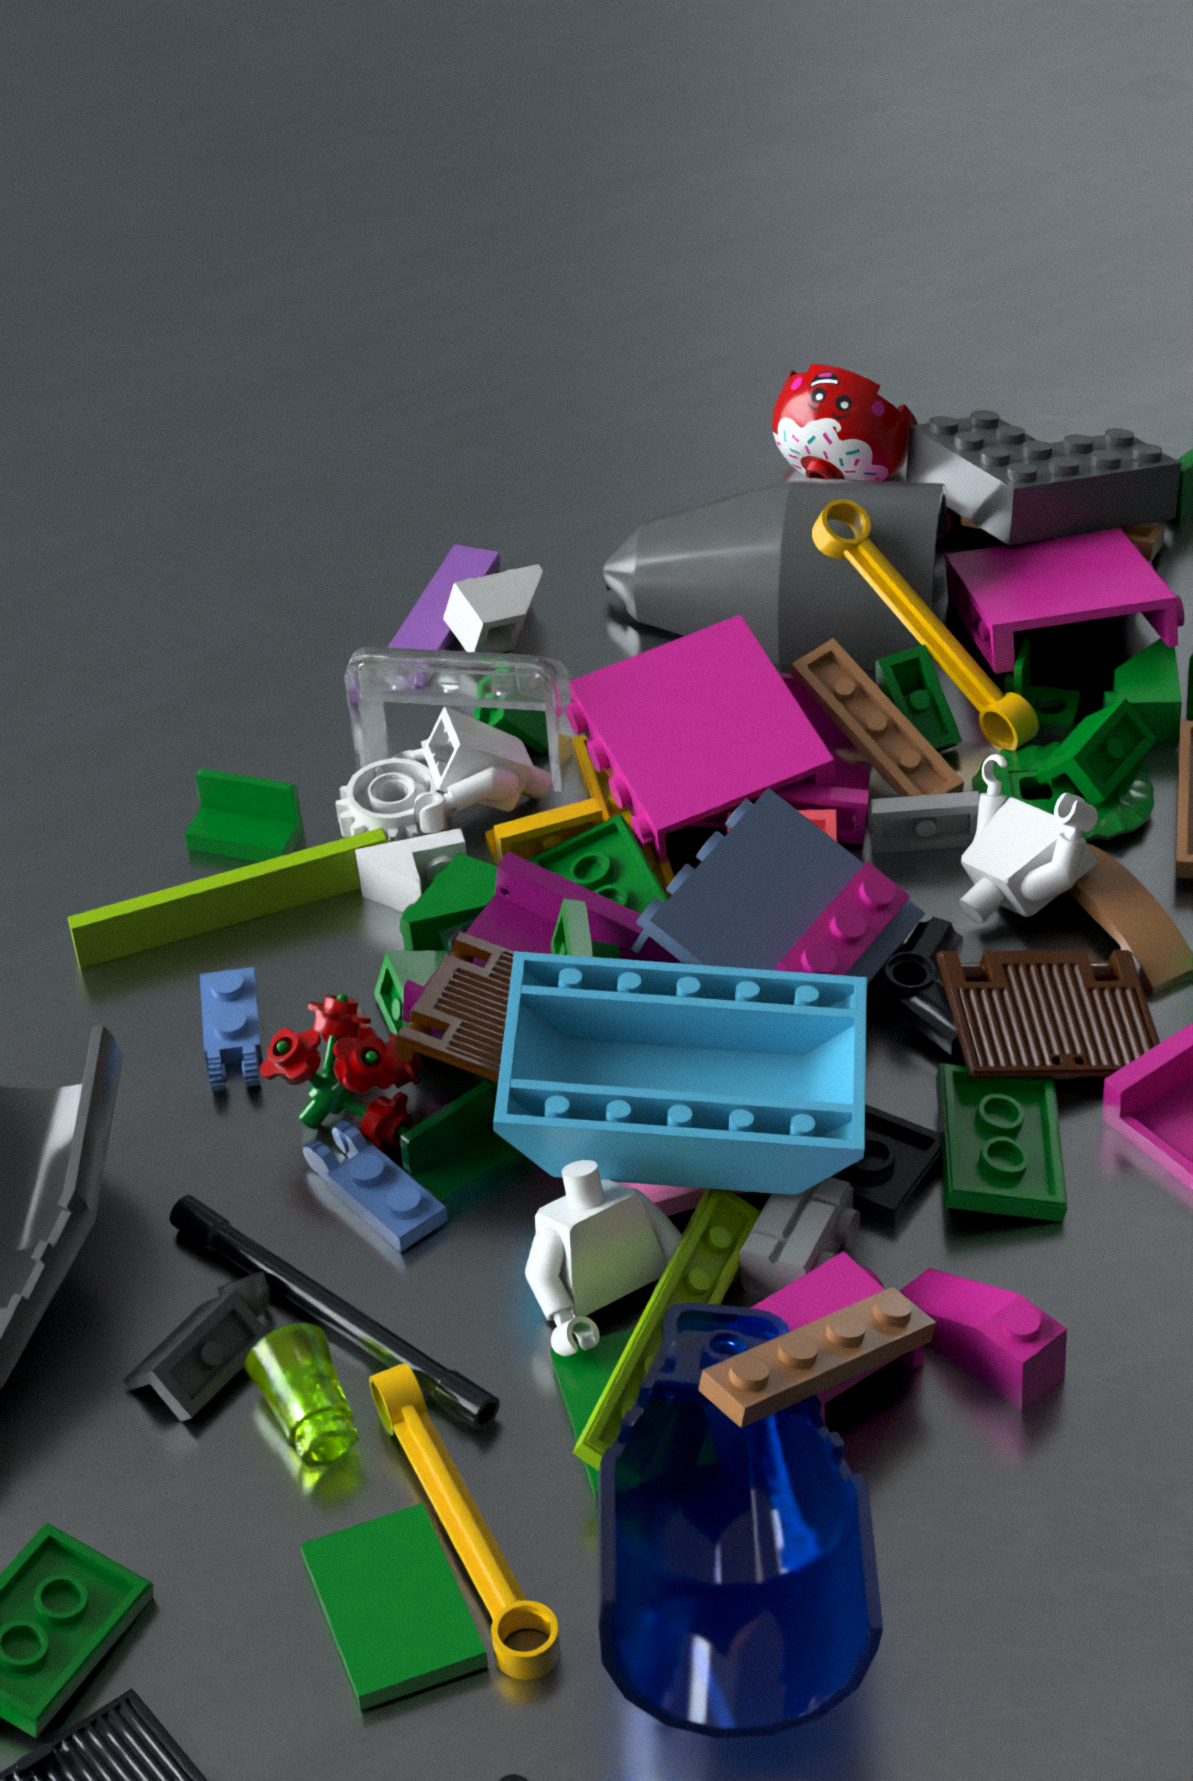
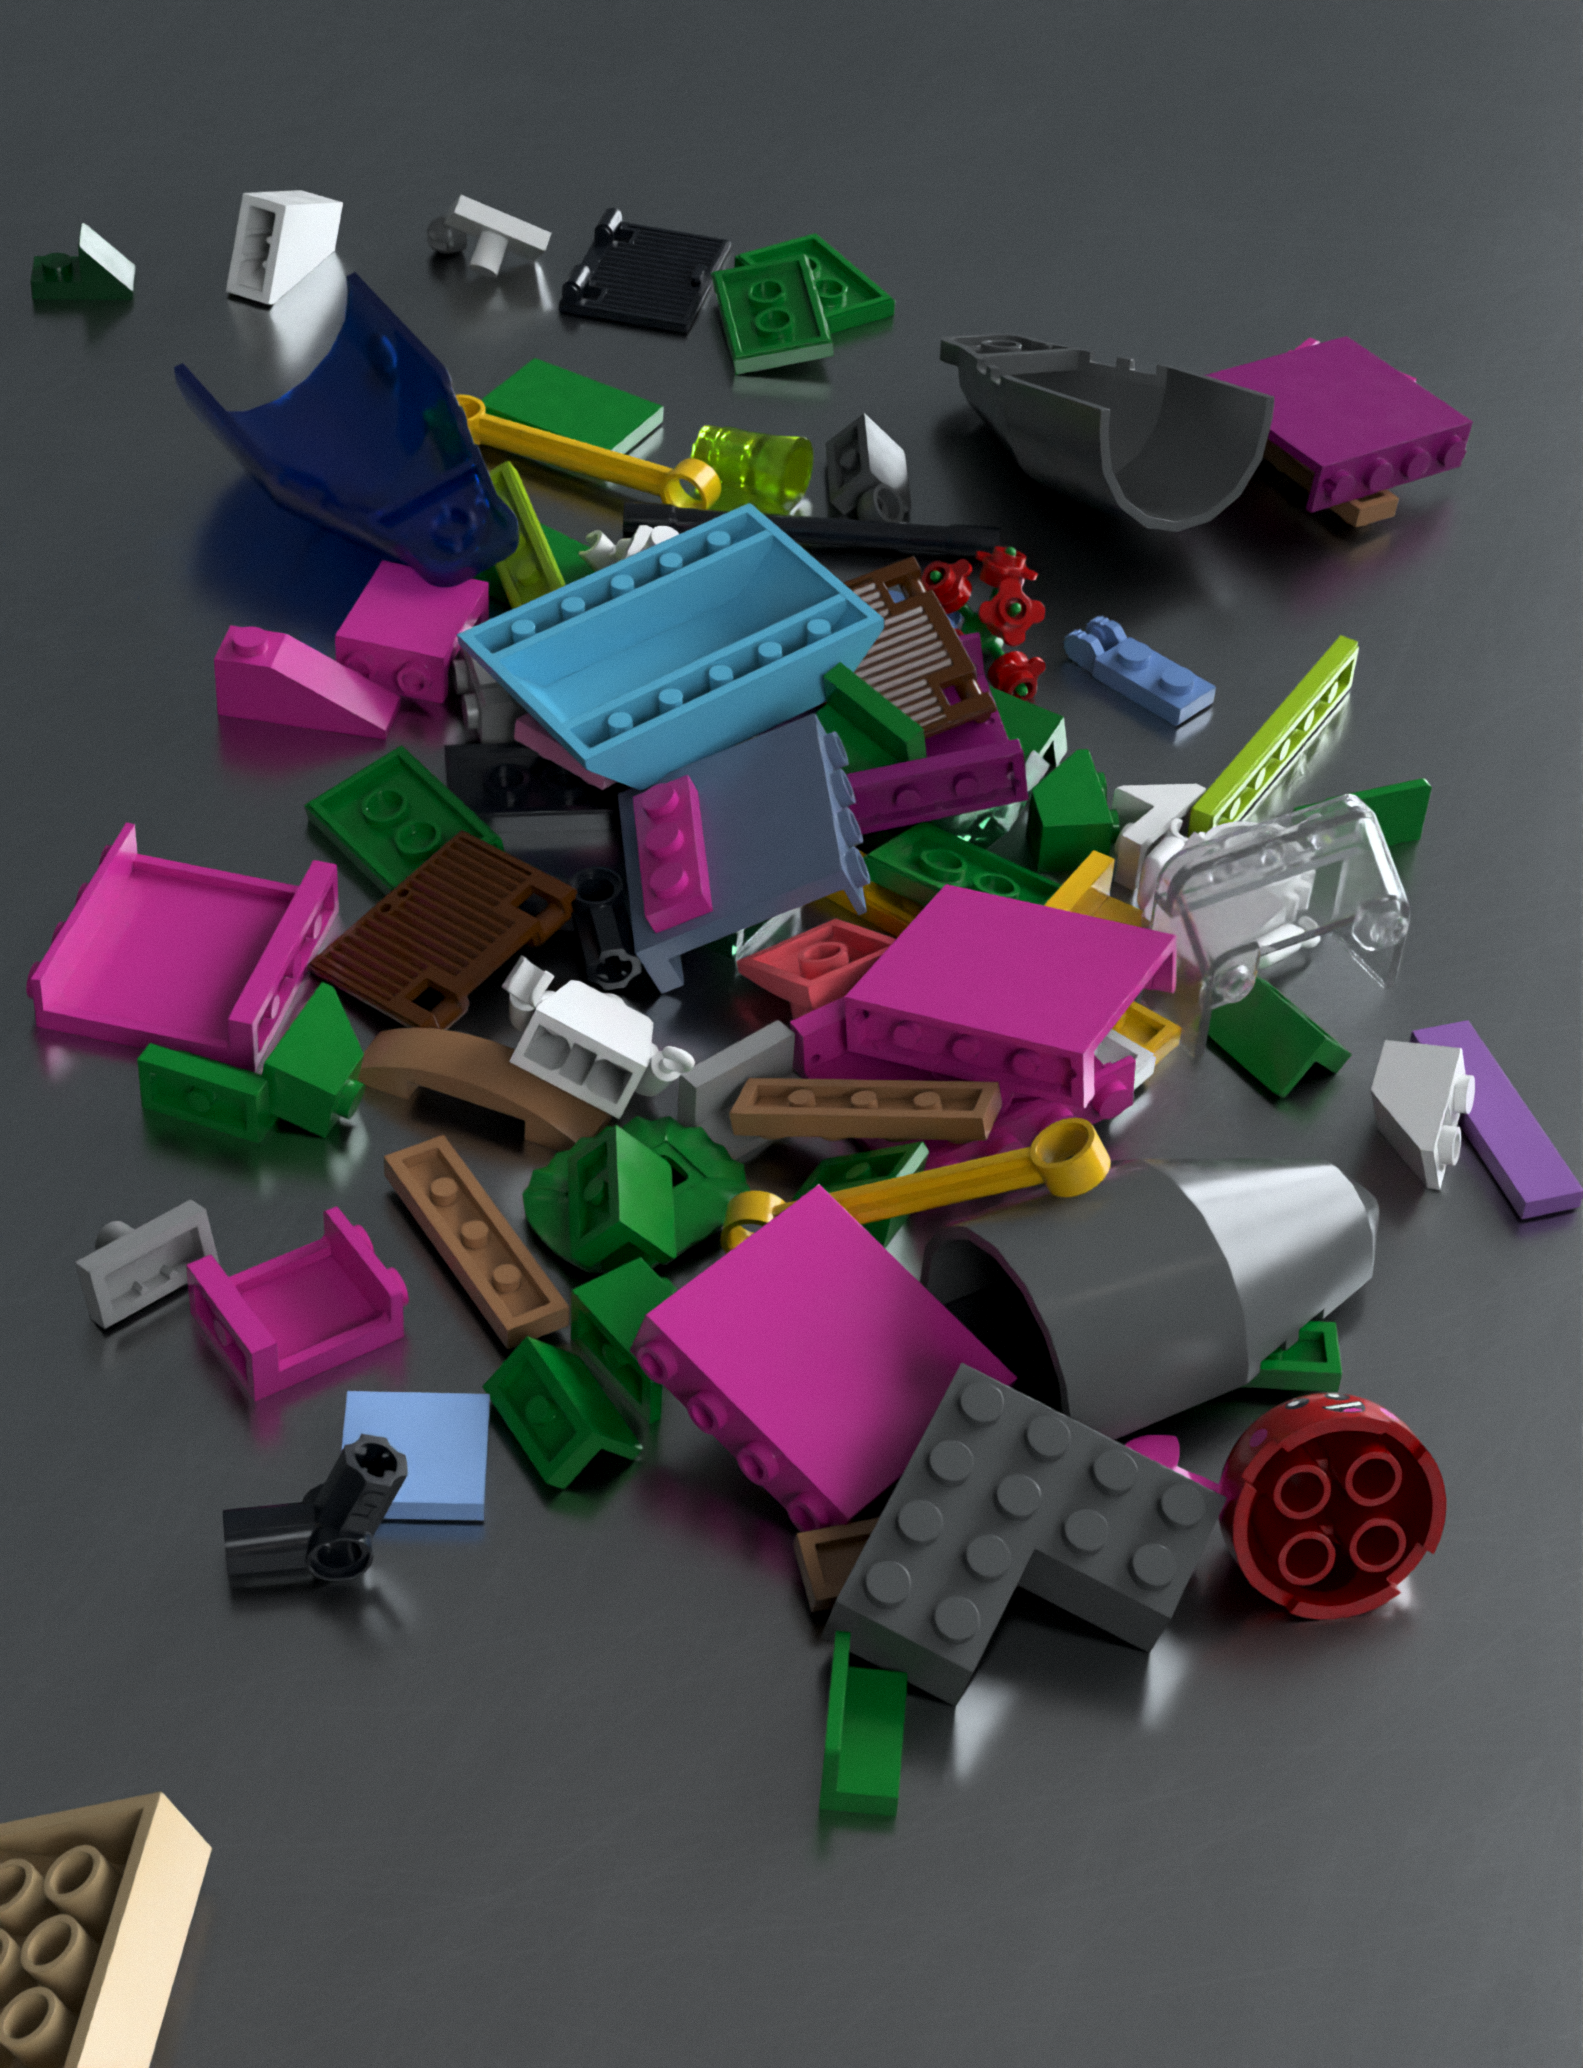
camera: 135 degrees right, 0 degrees up
medium nougat plate [699,1287,936,1428] -> none

